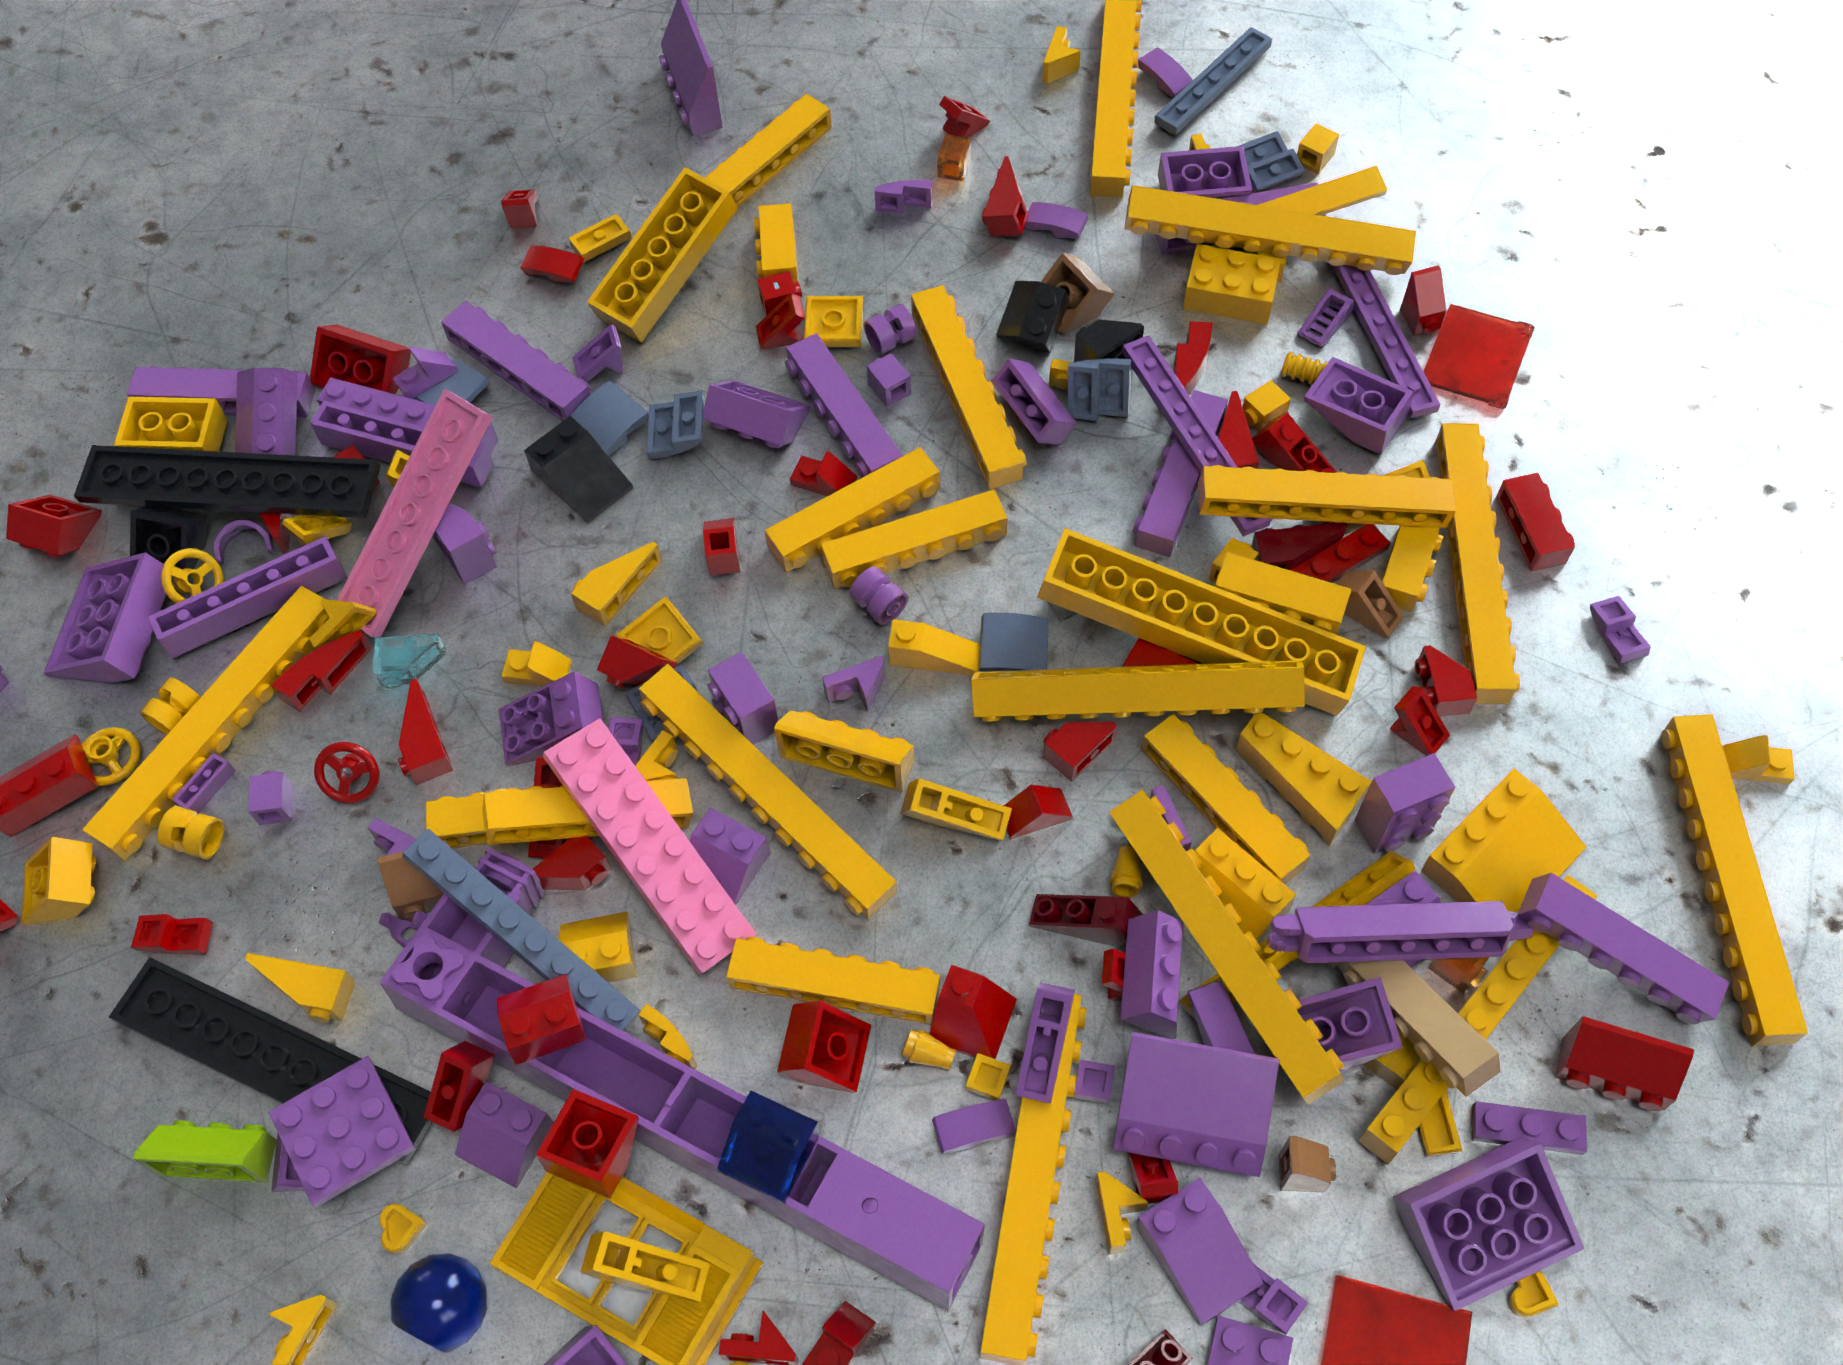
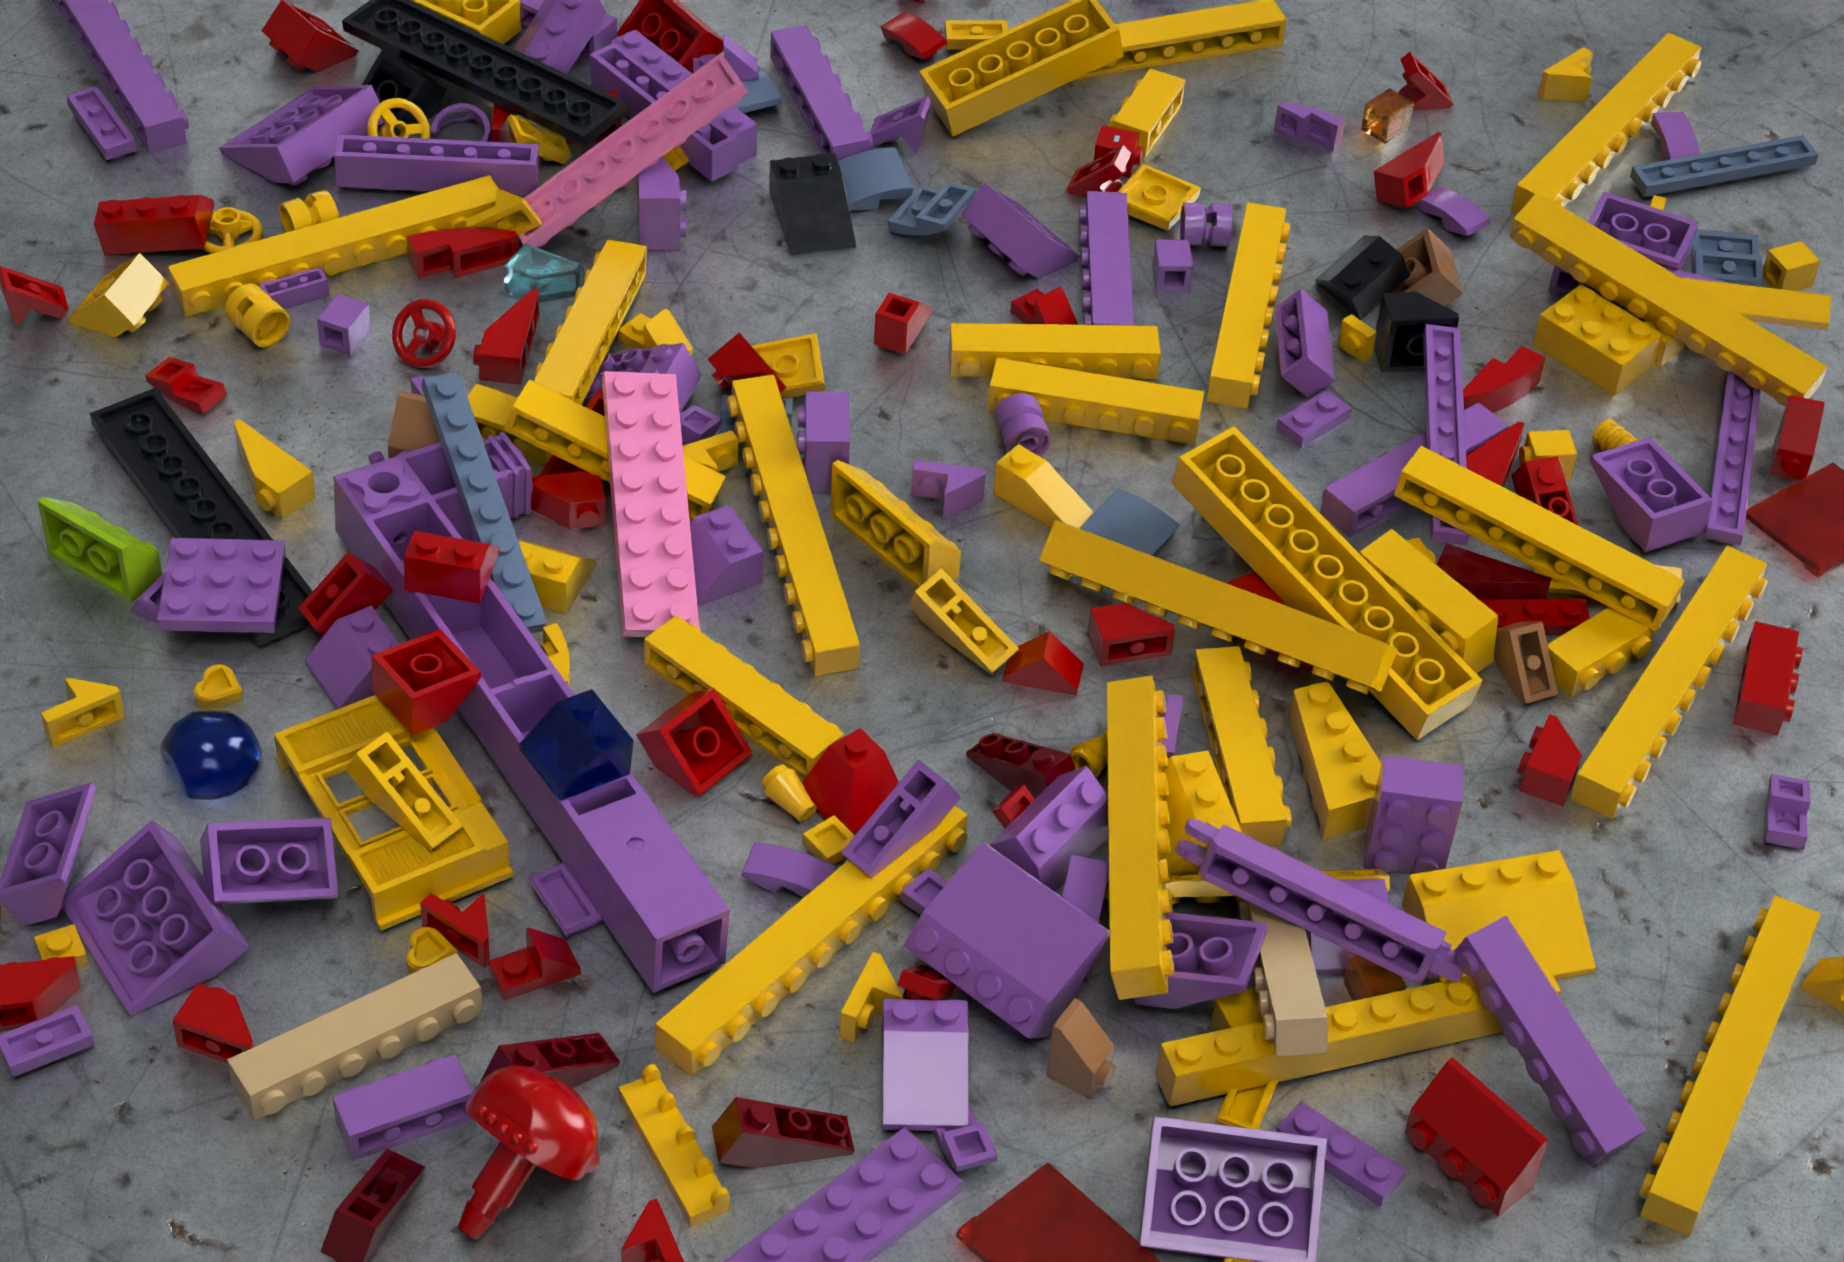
camera: 25 degrees right, 15 degrees down
yellow slope [571,542,662,627] -> none
sand blue slope [1068,359,1131,421] -> none
medium lavender slope [1297,288,1354,348] -> none
red slope [1390,686,1450,756] -> none
none -> medium lavender tile [528,863,602,937]
none -> yellow brick [534,239,647,405]
none -> medium lavender plate [1276,389,1352,448]

